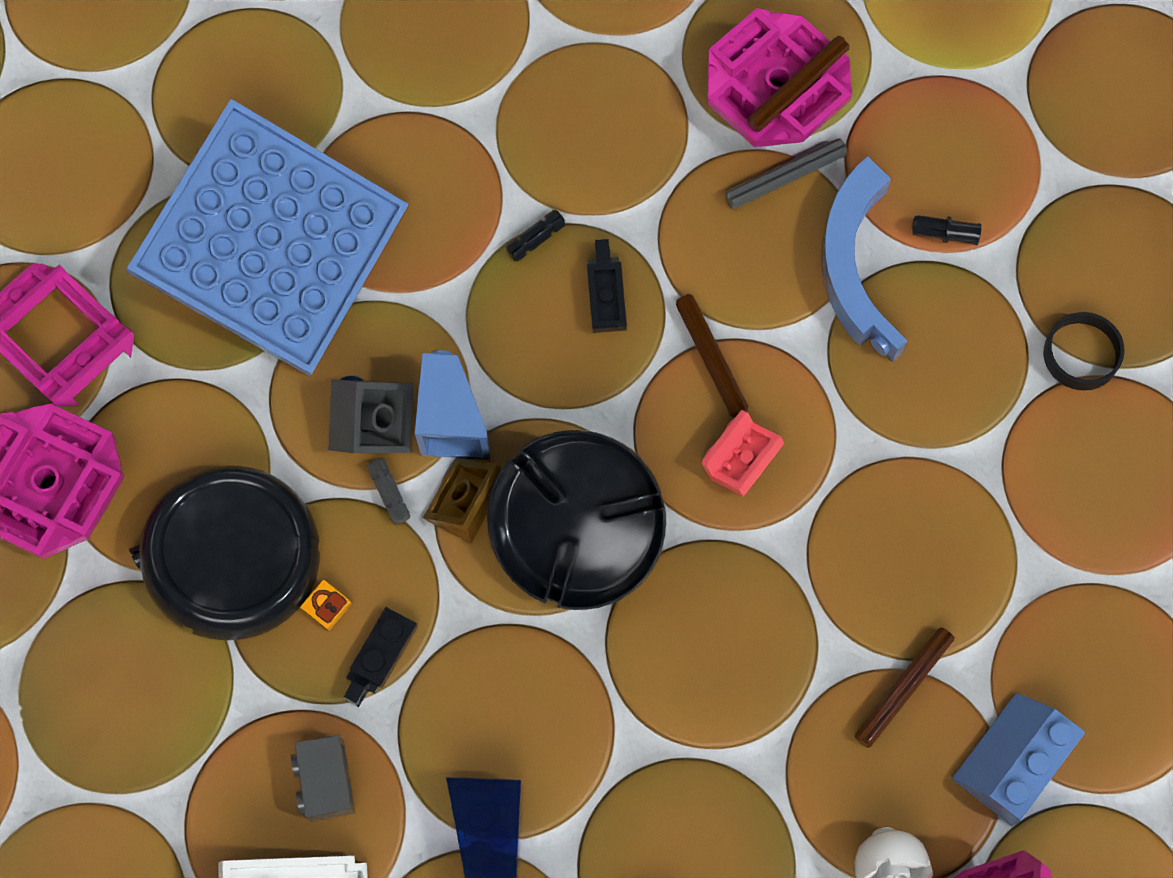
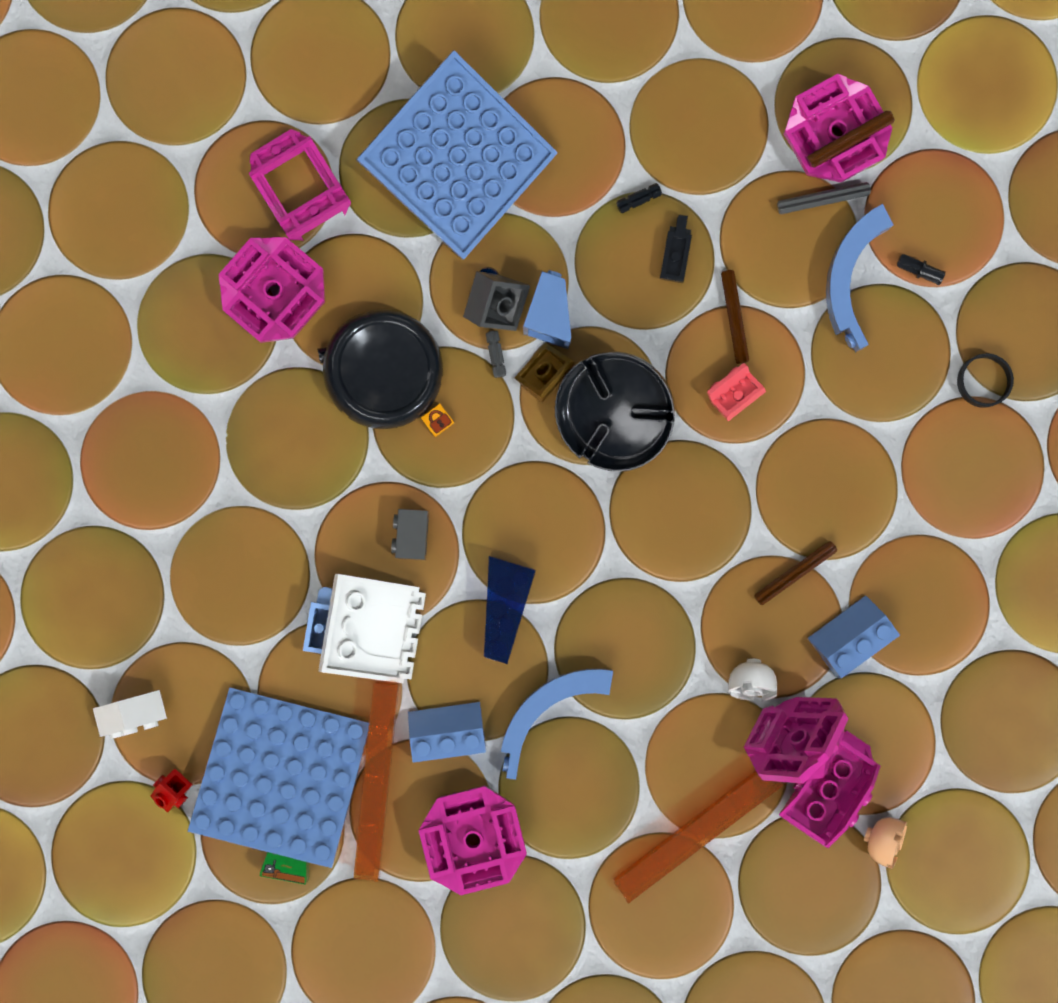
camera: 10 degrees right, 15 degrees up
black hinge [344,607,418,707] -> none

